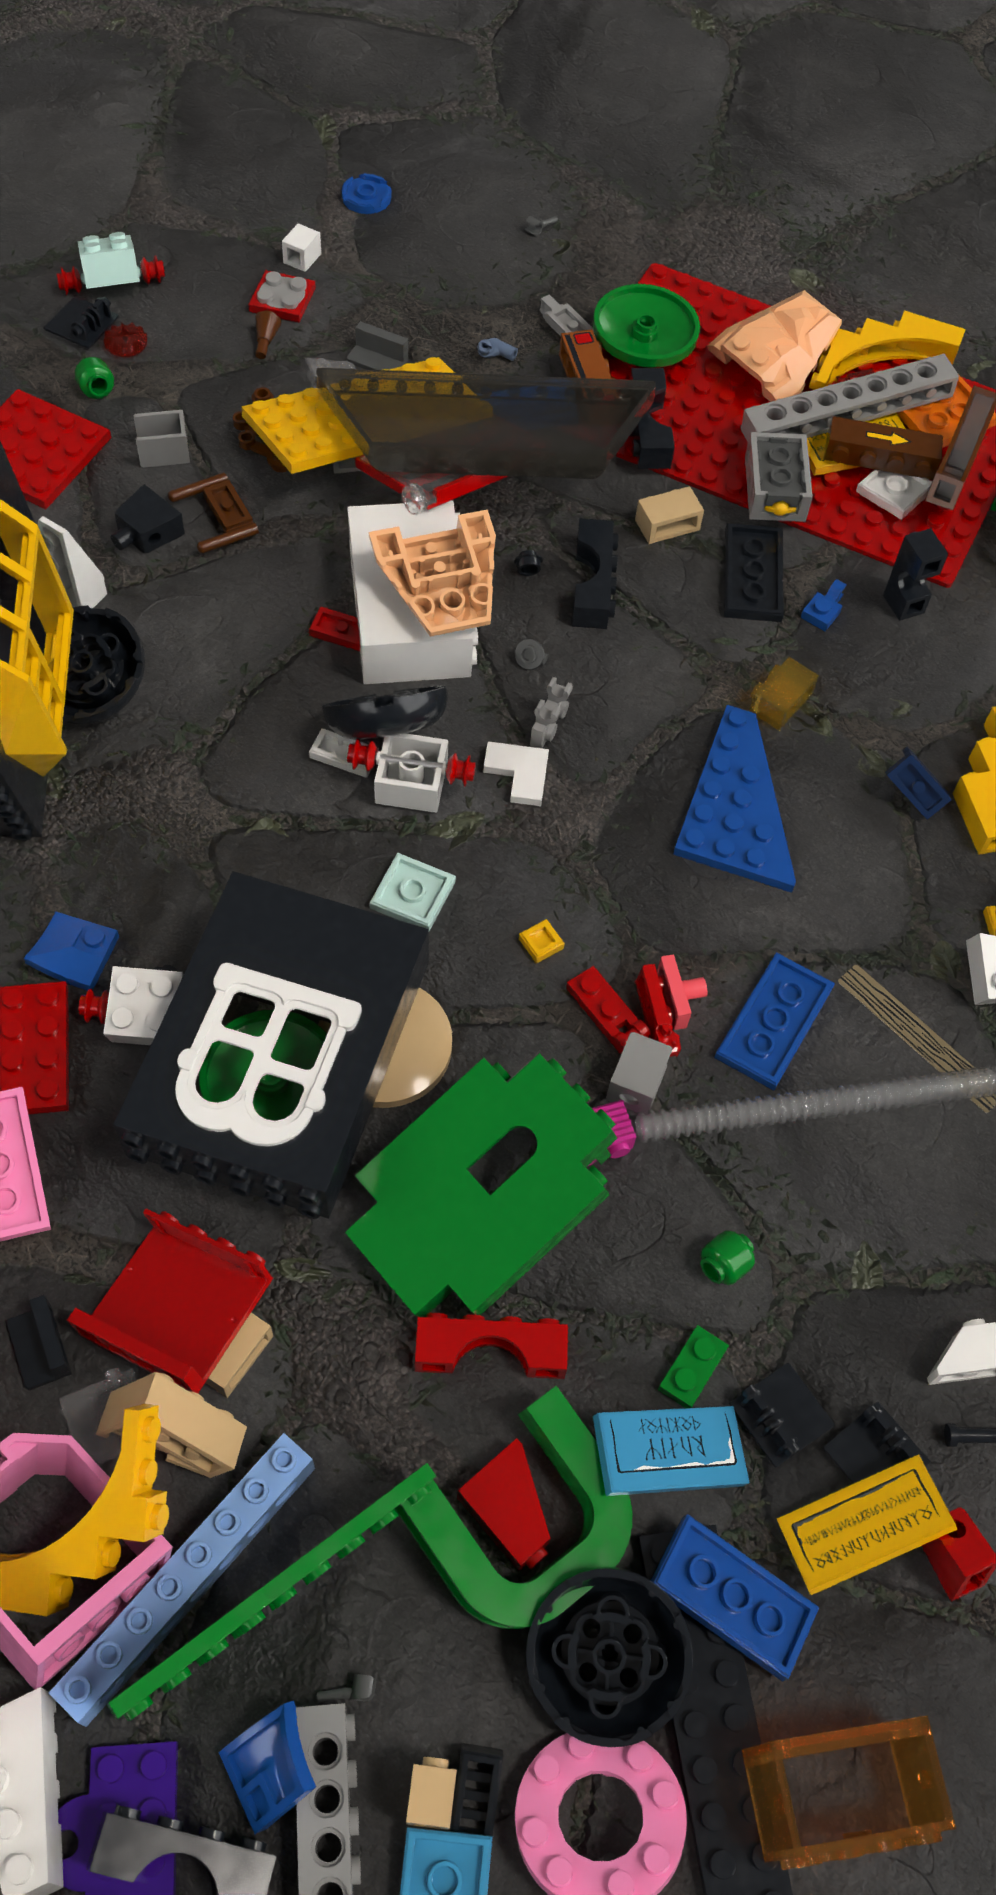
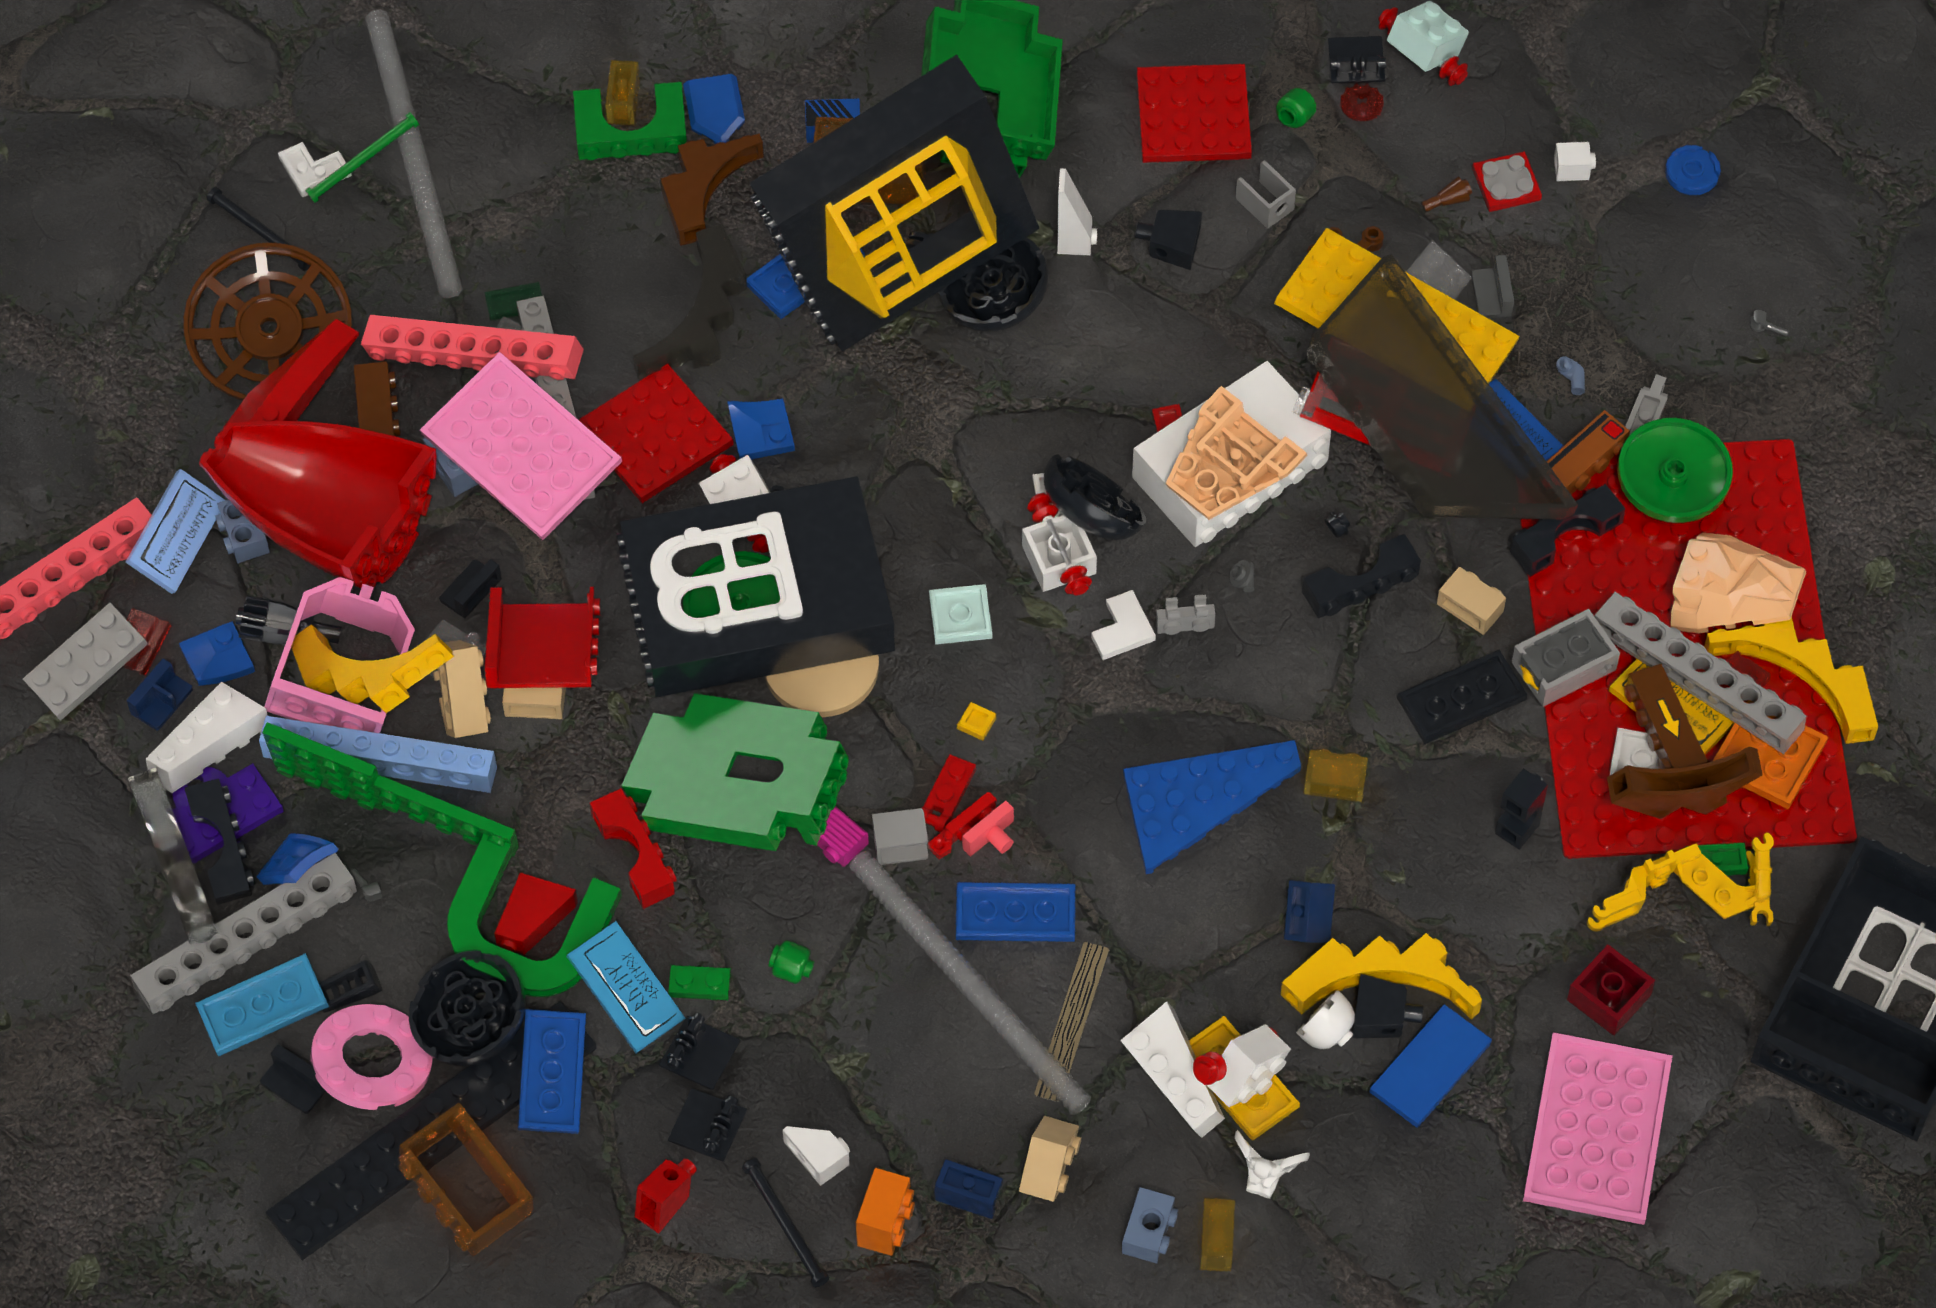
camera: 65 degrees right, 0 degrees up
reddish brown plate [168,472,259,553] -> none
tan piece [406,1757,457,1831] -> none
yellow tile [777,1454,957,1595] -> none
blue plate [801,579,847,632] -> none

